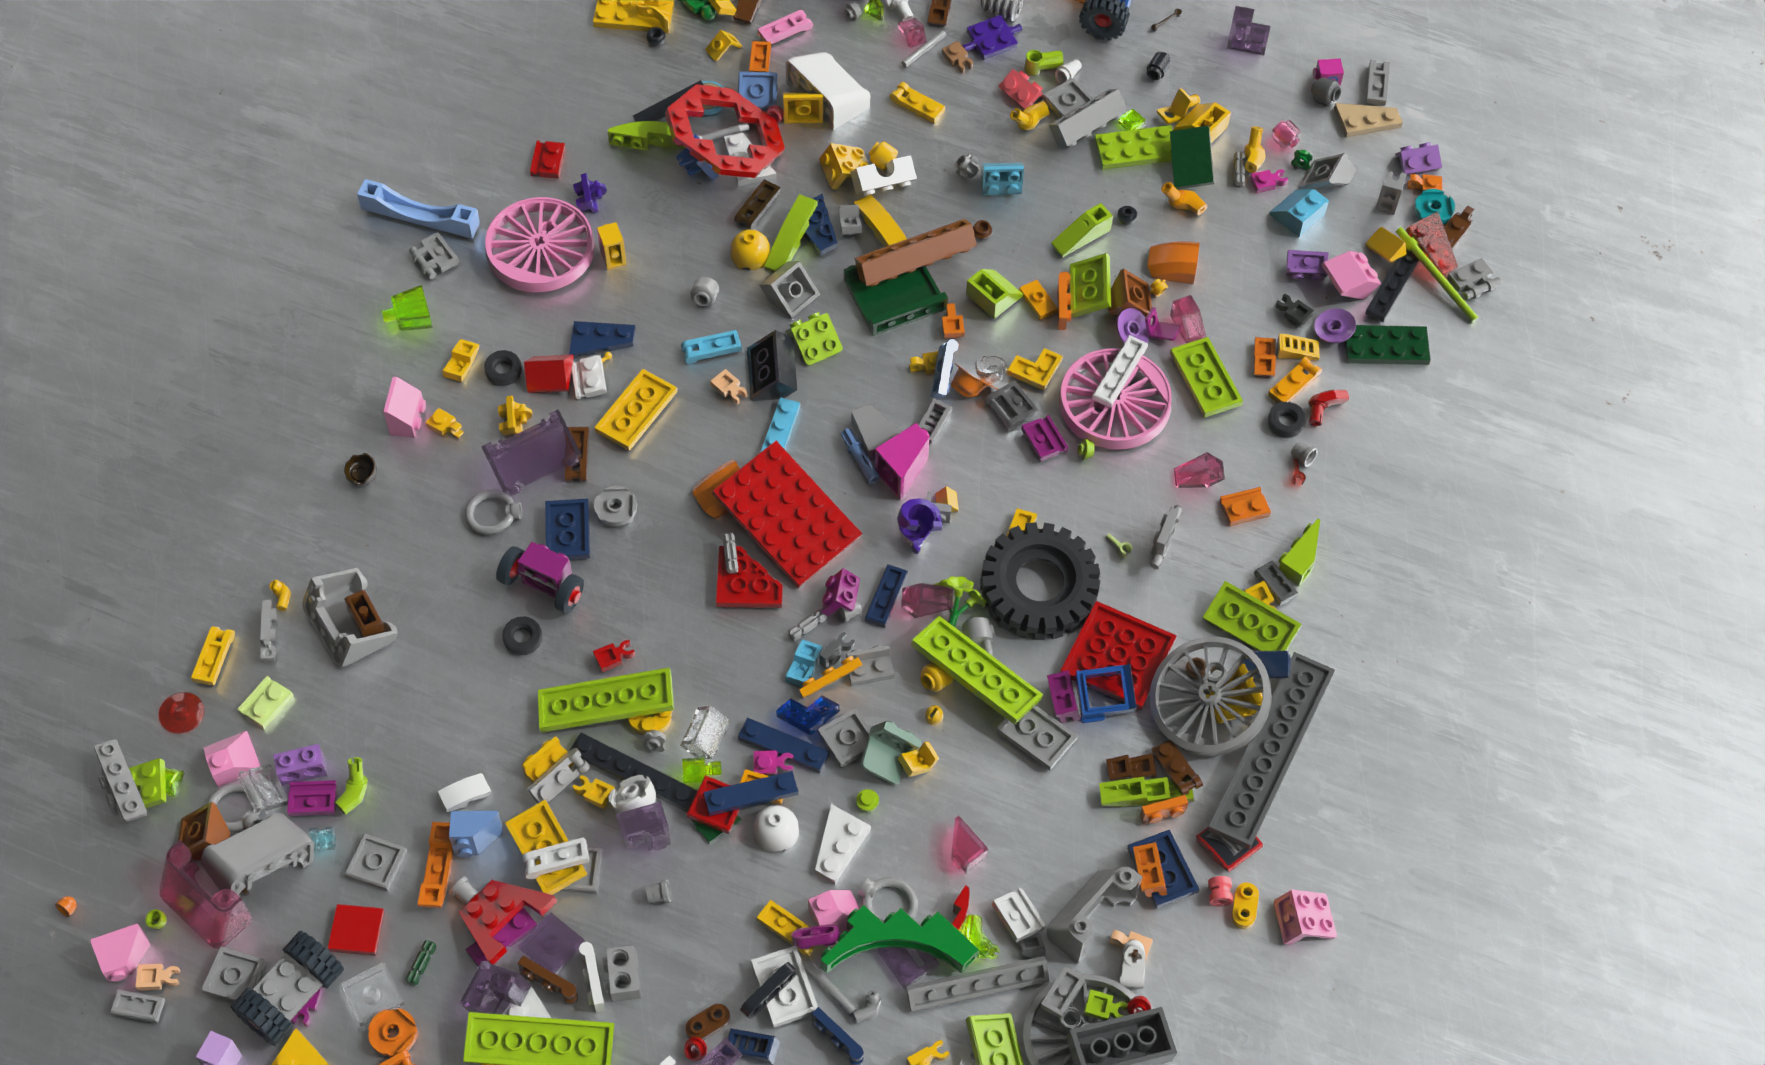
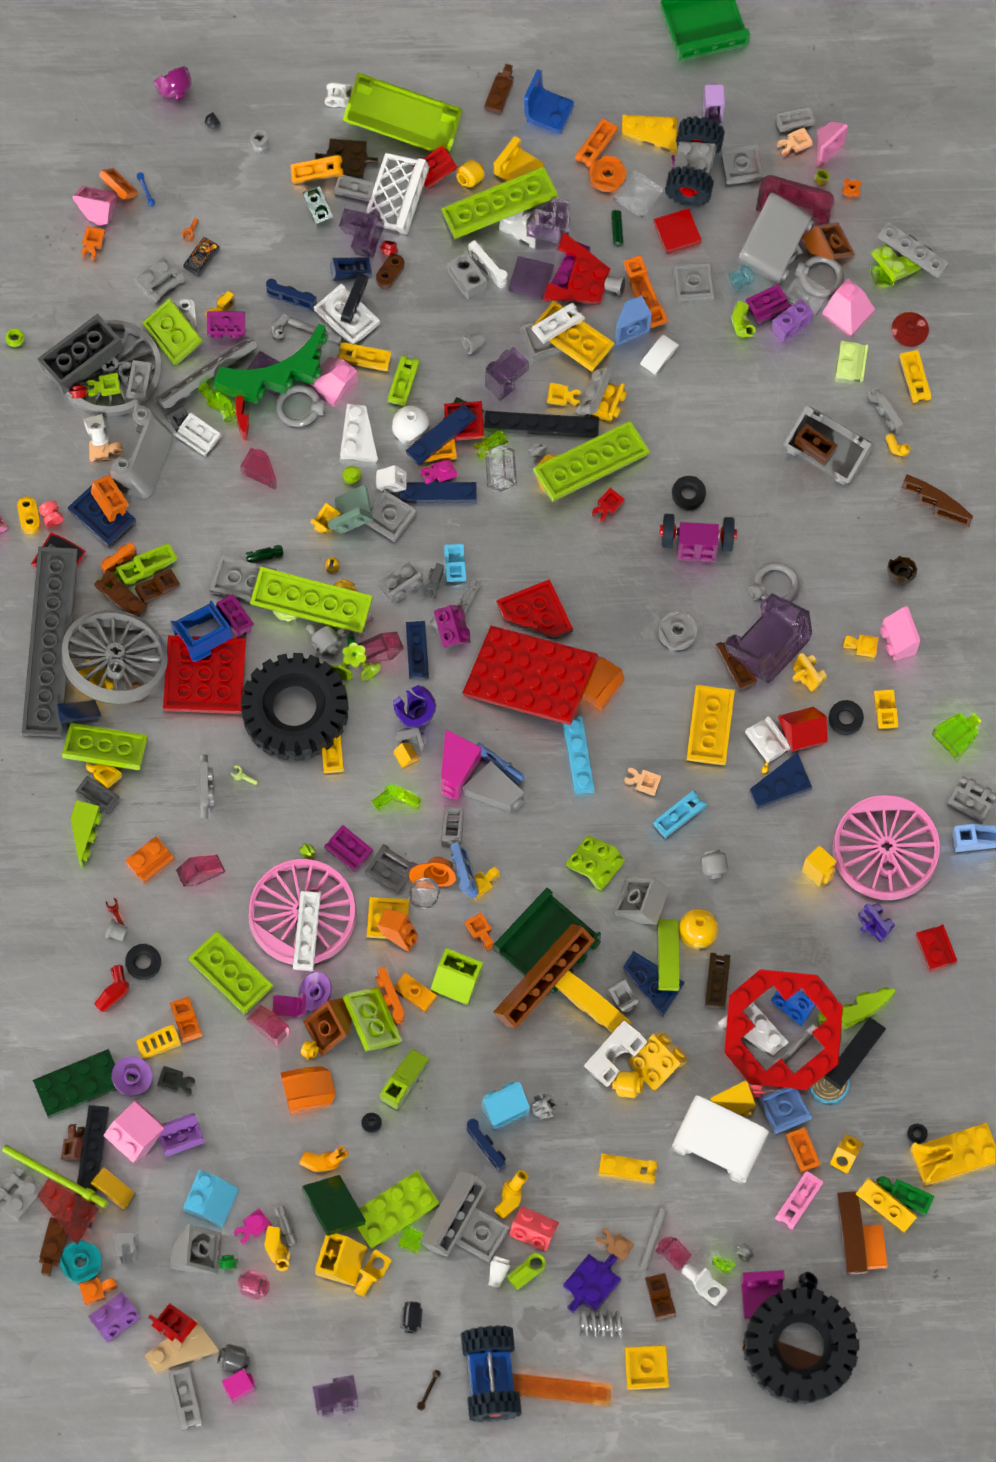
camera: 155 degrees right, 10 degrees up
orange hinge [55,896,77,917] -> none
reddish brown plate [518,956,578,1005] -> none
dark blue plate [545,498,590,560] -> none
white cylinder [608,775,656,819] -> none
light grey axle [723,533,738,574] -> none
black slope [747,330,797,401] -> none
clear blue plate [776,695,840,736] -> none
magenta plate [792,924,840,949] -> none
light orange plate [799,656,863,698] -> none
reddish brown plate [973,220,992,239] -> none
light orange plate [1268,357,1322,403] -> none
none -> reddish brown plate [61,1124,85,1161]
none -> red bracket [148,1303,198,1343]
none -> magenta bracket [207,311,246,338]
none -> dark green axle [245,545,283,563]
none -> clear neon green arm [371,784,421,811]
none -> white brick [376,465,407,494]
none -> orange slope [377,909,418,952]
none -> lime plate [388,355,420,406]
none -> dark blue plate [467,1119,506,1172]
none -> orange plate [842,178,862,197]
none -> reddish brown slope [902,474,973,527]

